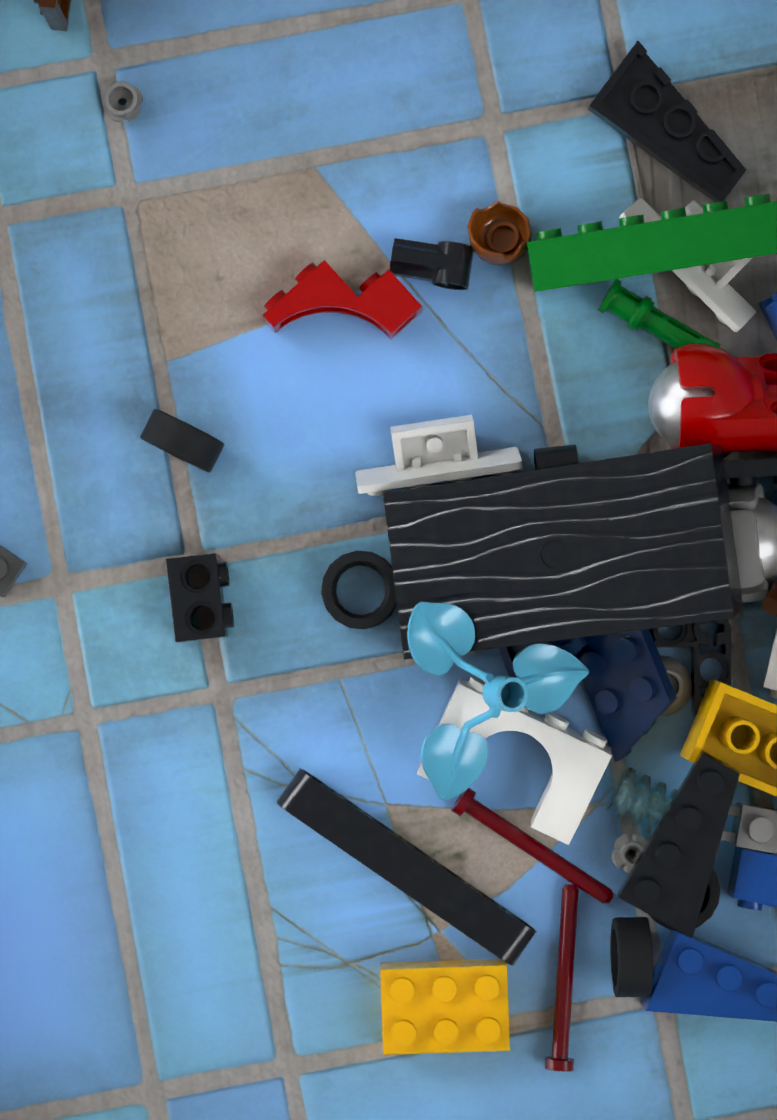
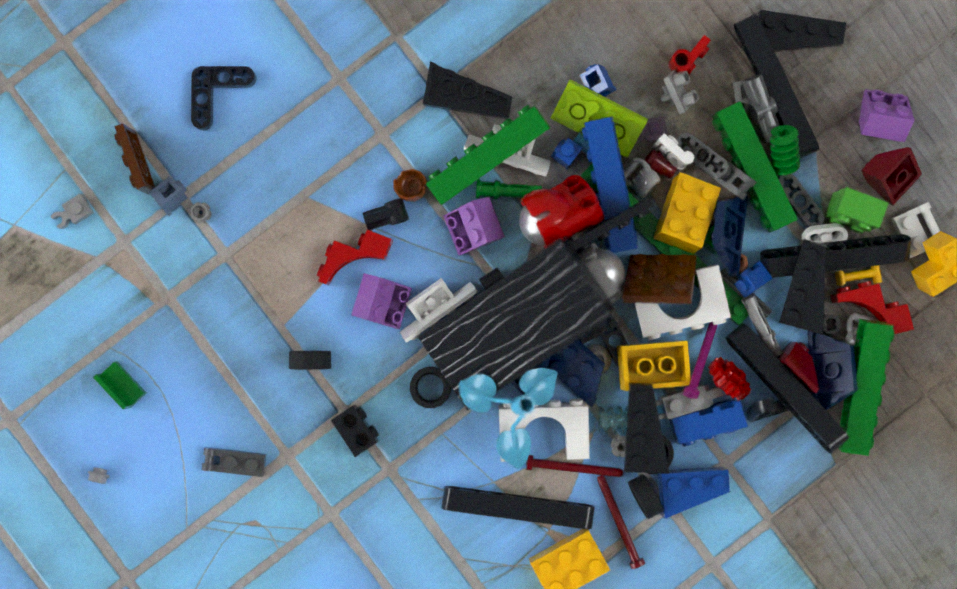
camera: 30 degrees left, 0 degrees up
none -> sand blue brick [149,176,188,216]
none -> medium lavender slope [351,273,412,330]
none -> medium lavender slope [443,197,505,256]

